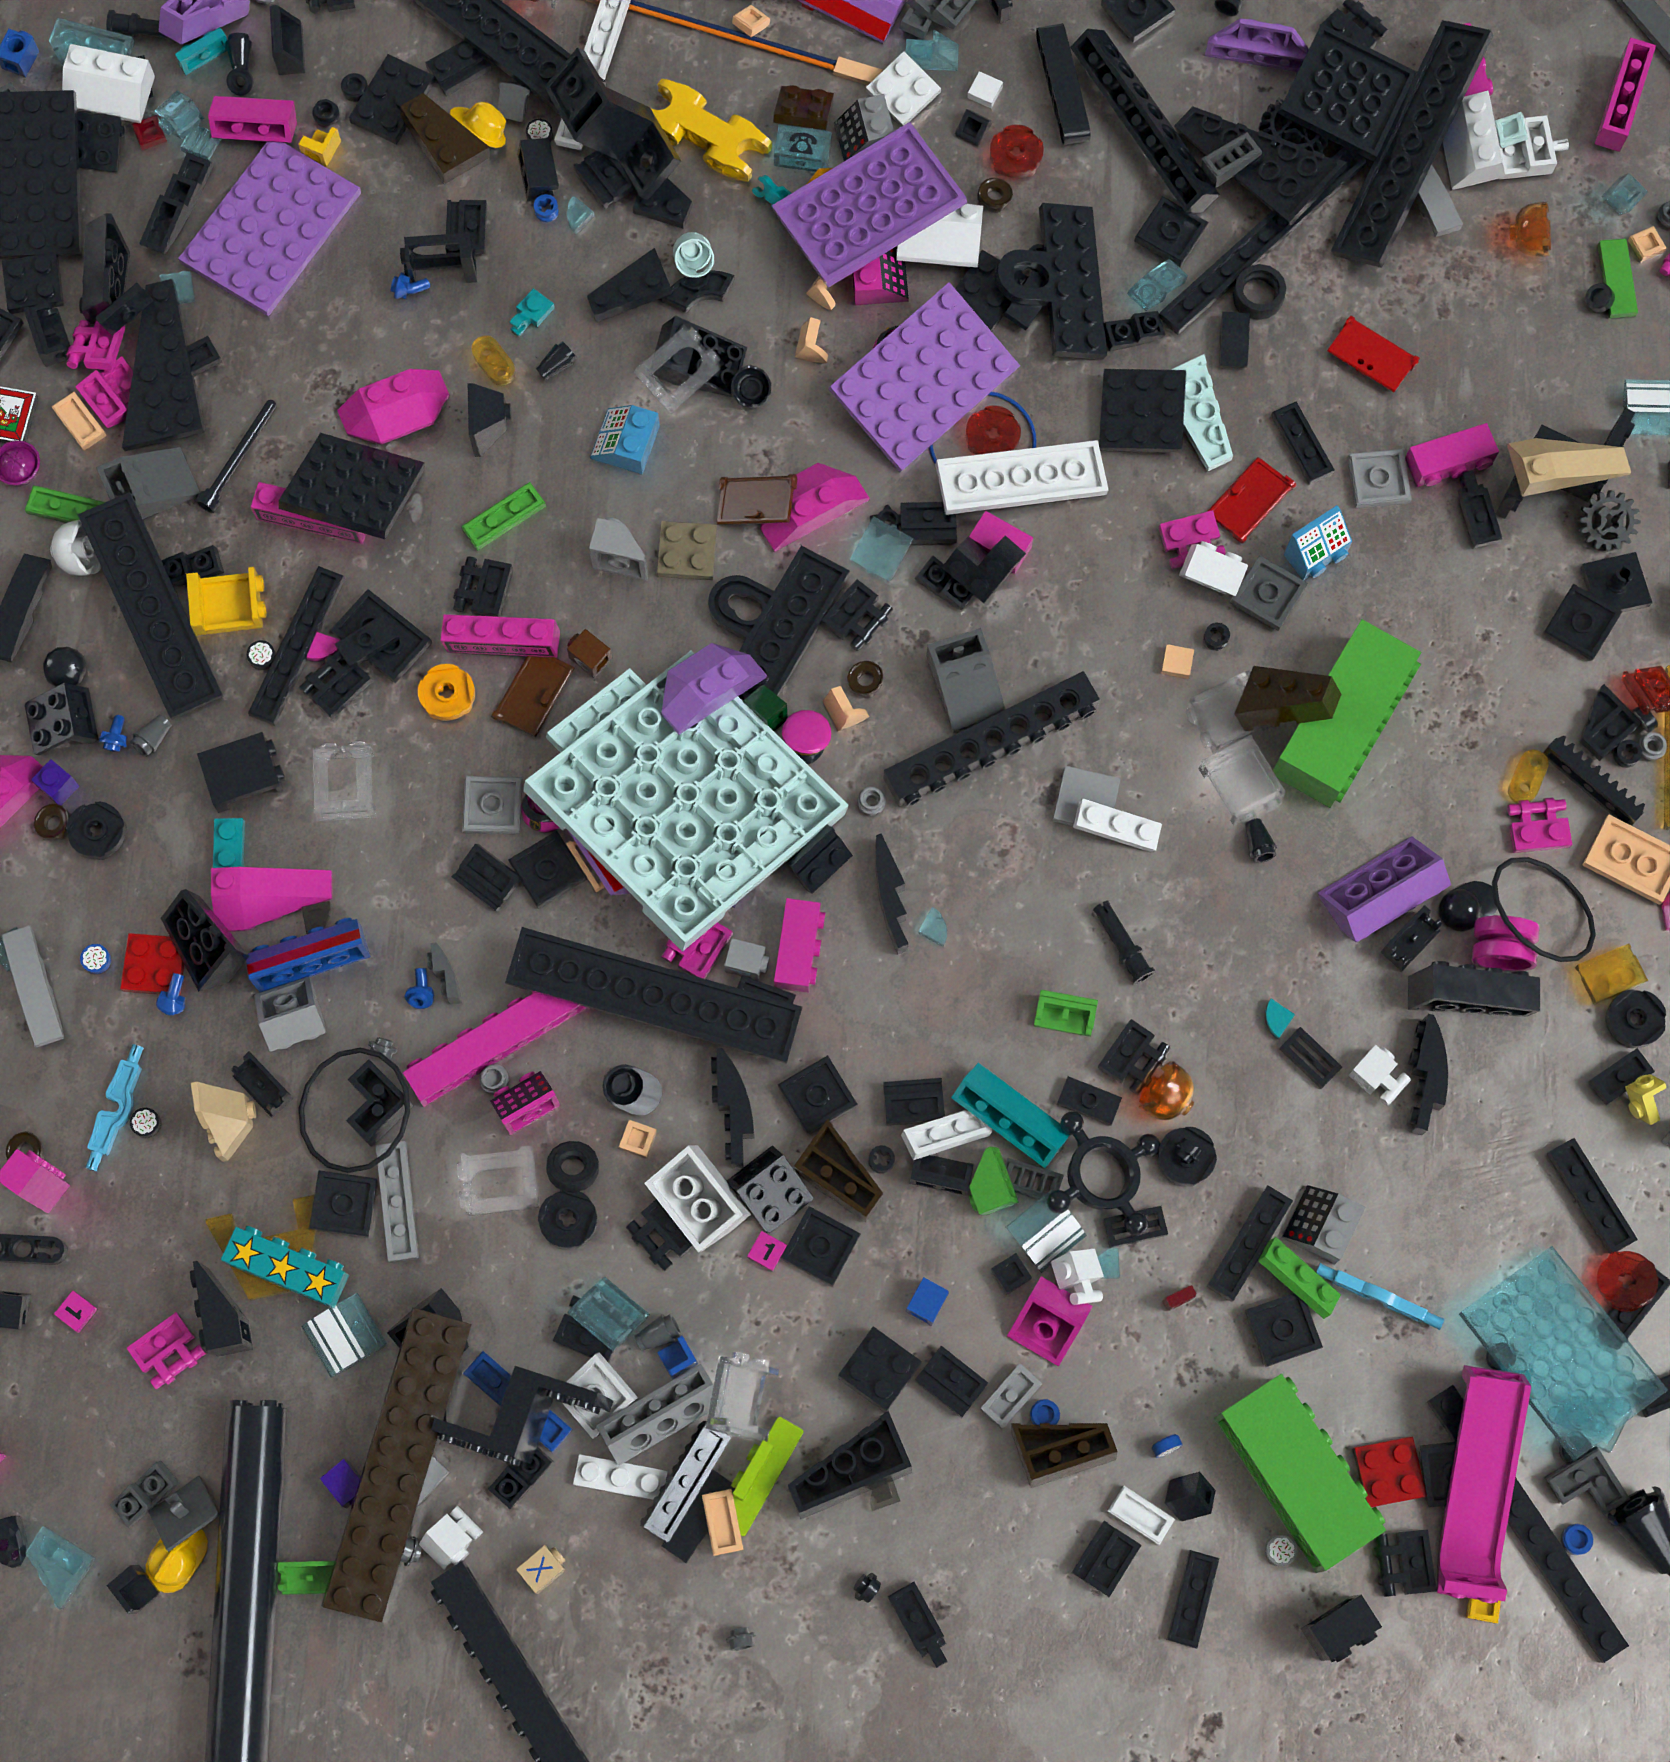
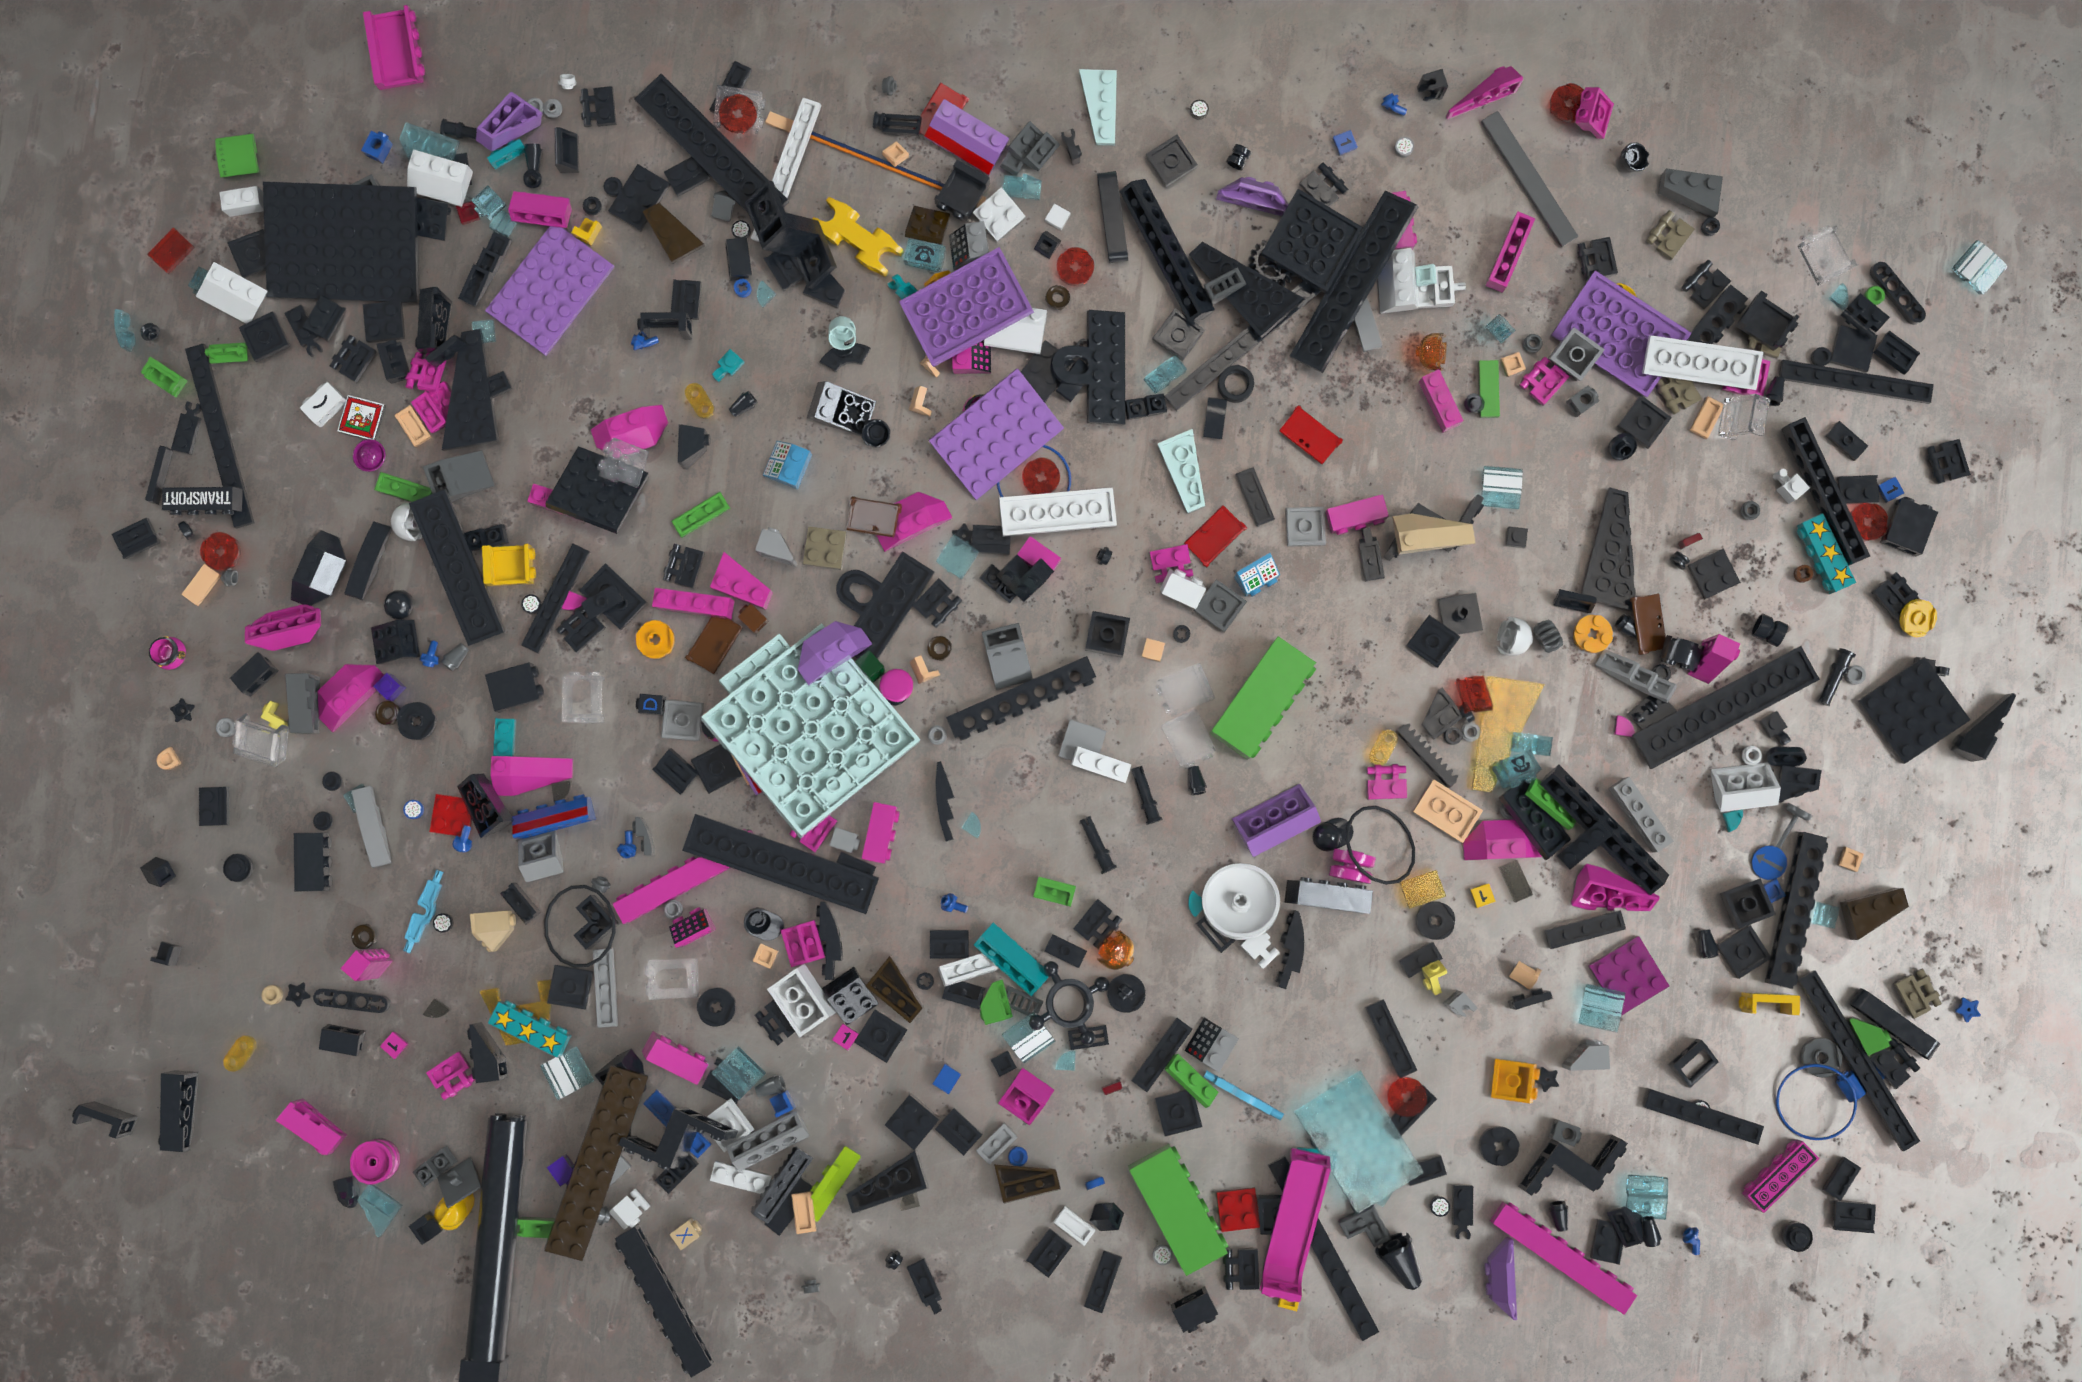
camera: 10 degrees right, 10 degrees up
black piece [195,400,276,513] -> none
yellow piece [450,102,506,148] -> none
black tyre [546,1141,599,1192] -> none
black wing [587,248,673,322] -> none
clear panel [634,324,720,413] -> none
clear panel [706,1352,779,1442] -> none
black plate [778,1055,858,1136] -> none
black plate [786,824,853,894] -> none
white brick [1051,1249,1104,1305] -> none
black plate [1099,369,1187,453] -> none
dark brown wedge [1234,666,1342,731] -> none
black hinge [1381,905,1442,971] -> none
blue tile [1561,1524,1593,1555] -> none
dark grey gear [1577,490,1641,551] -> none
none -> dark pink wheel [350,1138,400,1185]
none -> clear smoke tile [423,998,451,1018]
none -> clear plate [597,438,649,488]
none -> black brick [636,694,666,716]
none -> dark pink wedge [642,1031,709,1085]
none -> dark pink wedge [710,552,773,610]
none -> dark pink slope [781,920,825,967]
none -> black panel [934,160,990,222]
none -> blue plate [941,893,968,913]
none -> black brick [1085,611,1130,658]
none -> black plate [1096,547,1112,565]
none -> black pin [1131,766,1163,825]
none -> white dish [1202,863,1280,940]
none -> dark pink brick [1419,370,1464,433]

